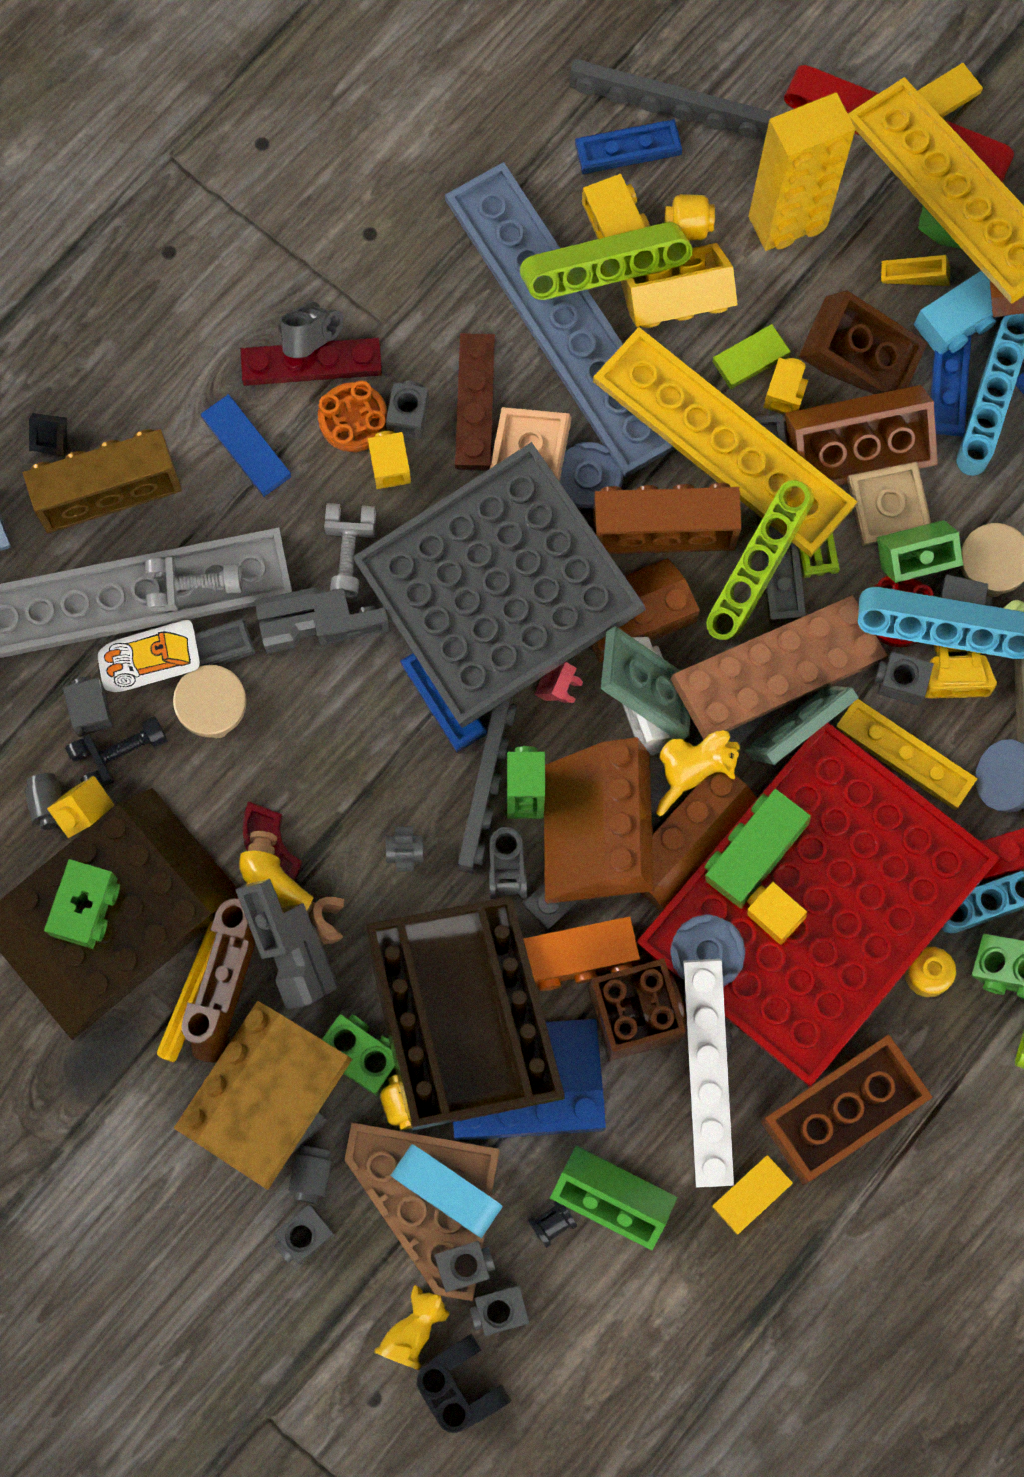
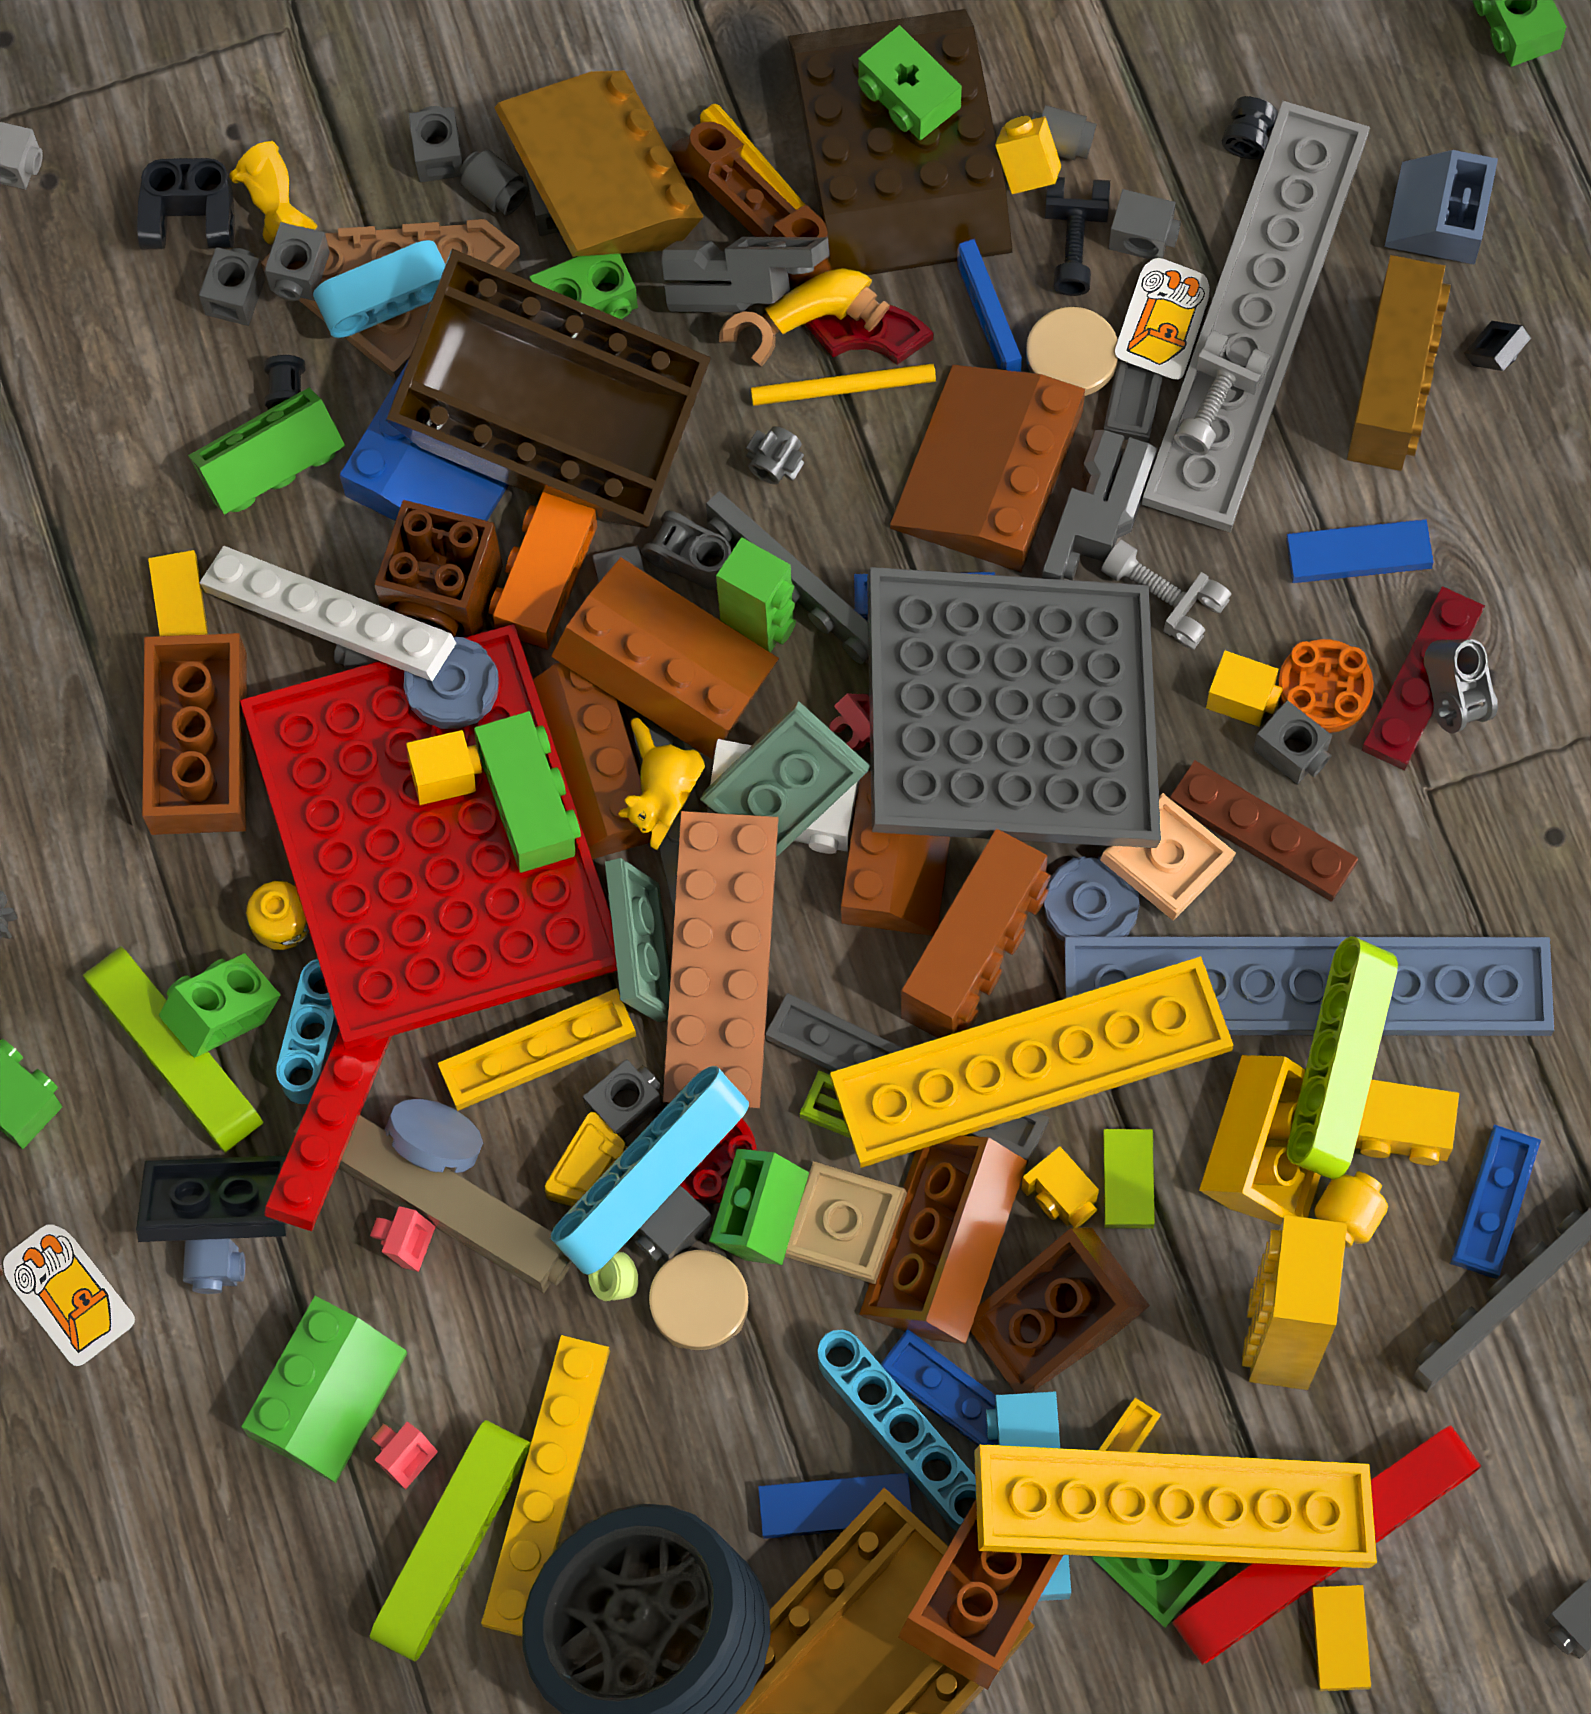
camera: 125 degrees right, 5 degrees down
lime beam [706,480,814,640] -> none
none -> yellow bar [751,363,936,406]
none -> dark orange slope [890,365,1085,573]
none -> blue tile [957,239,1022,372]

